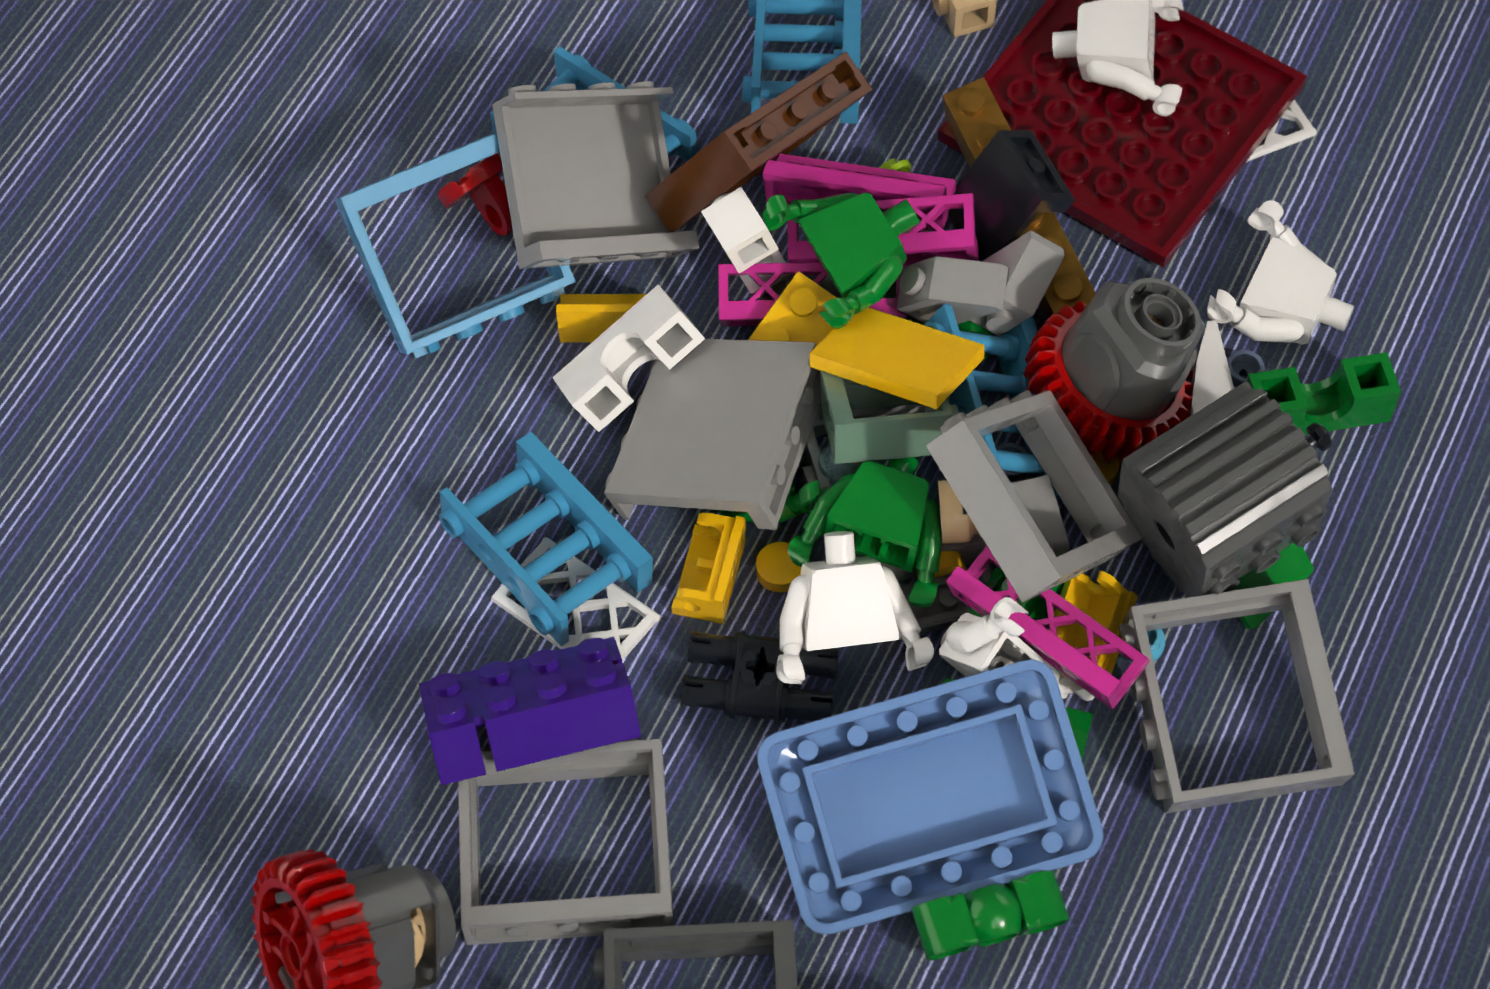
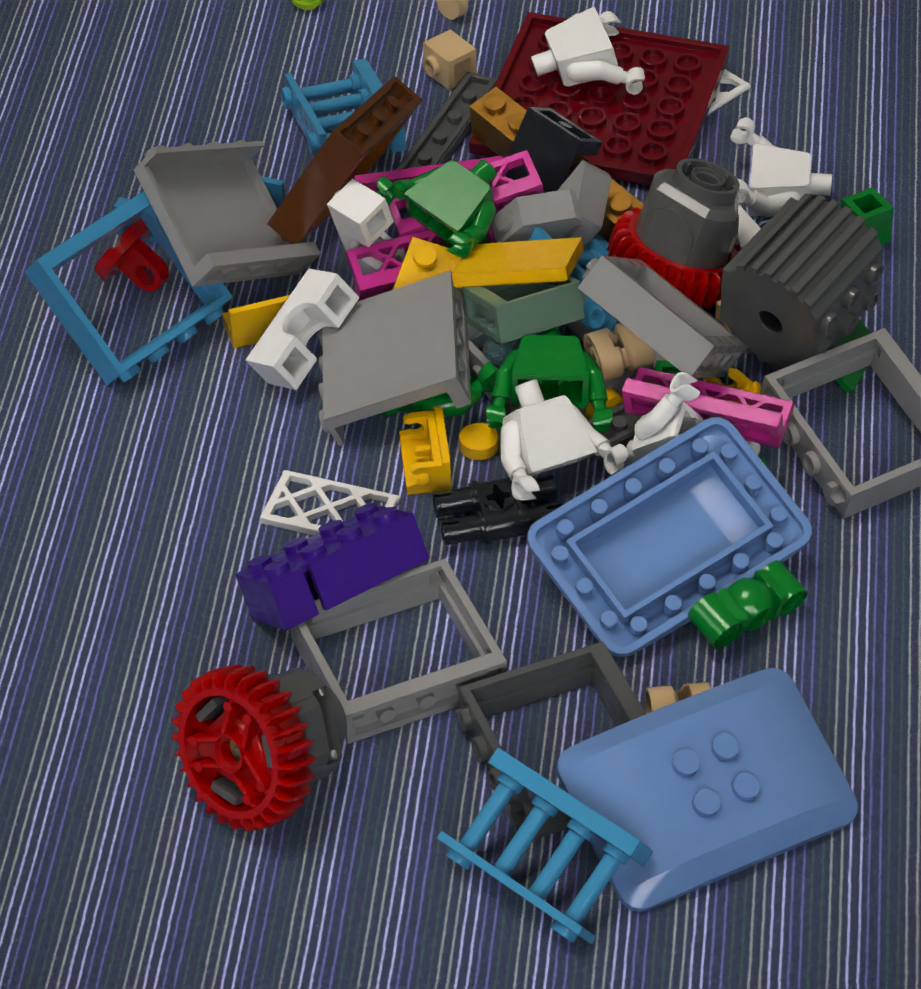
camera: 20 degrees left, 15 degrees down
dark azure fence [439,432,653,647] -> none
none -> dark grey tile [396,72,497,213]

